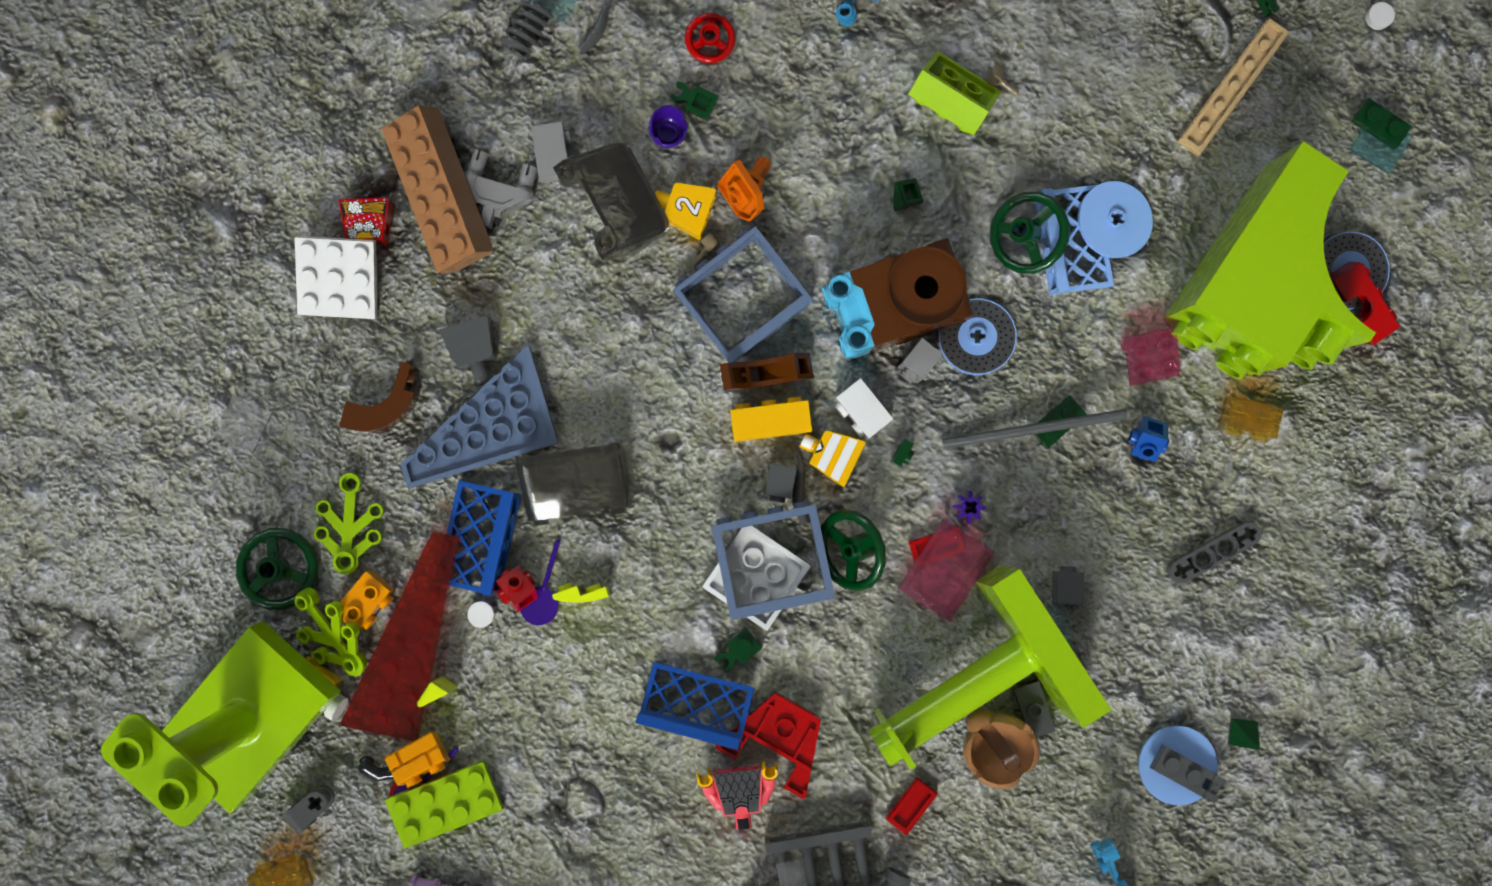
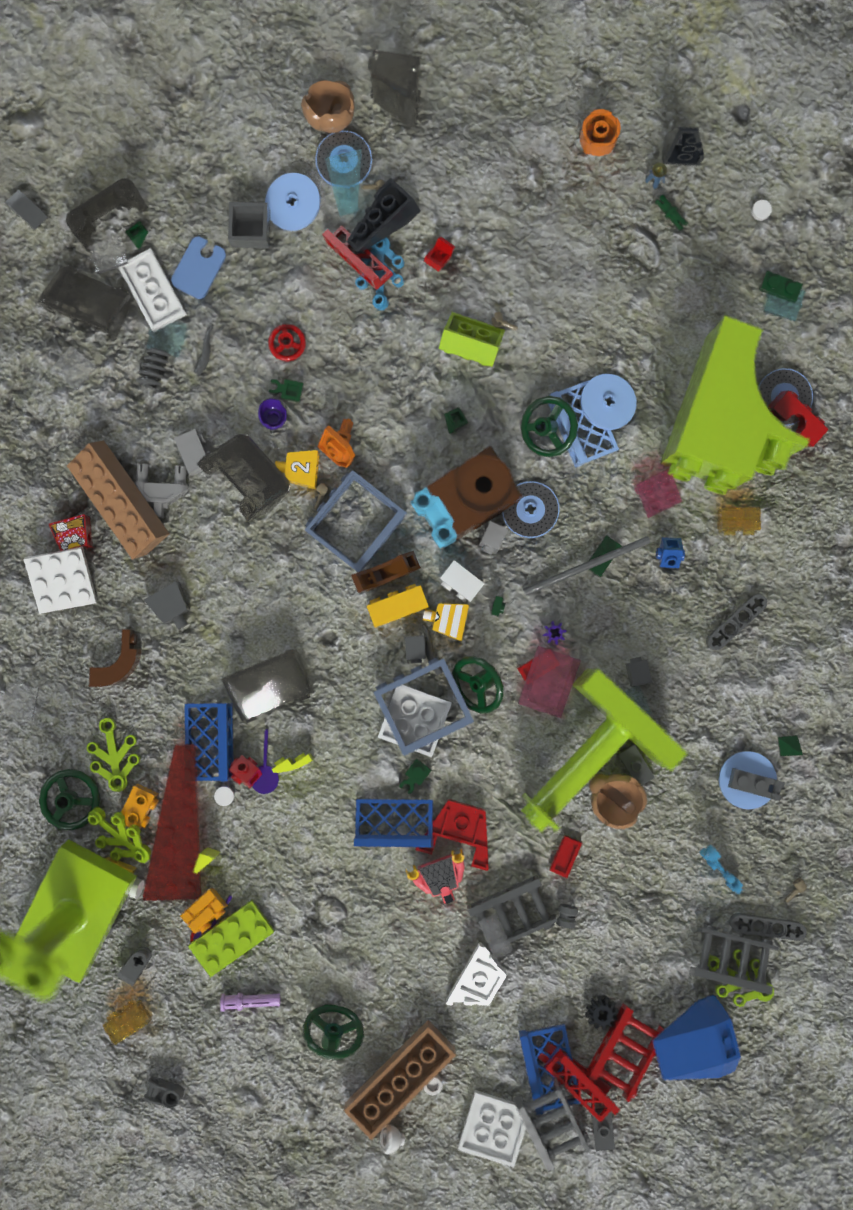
camera: 15 degrees left, 0 degrees up
black arm [358,756,394,782] -> none
sand blue wing [401,346,559,489] -> none
tan tile [1177,17,1290,157] -> none

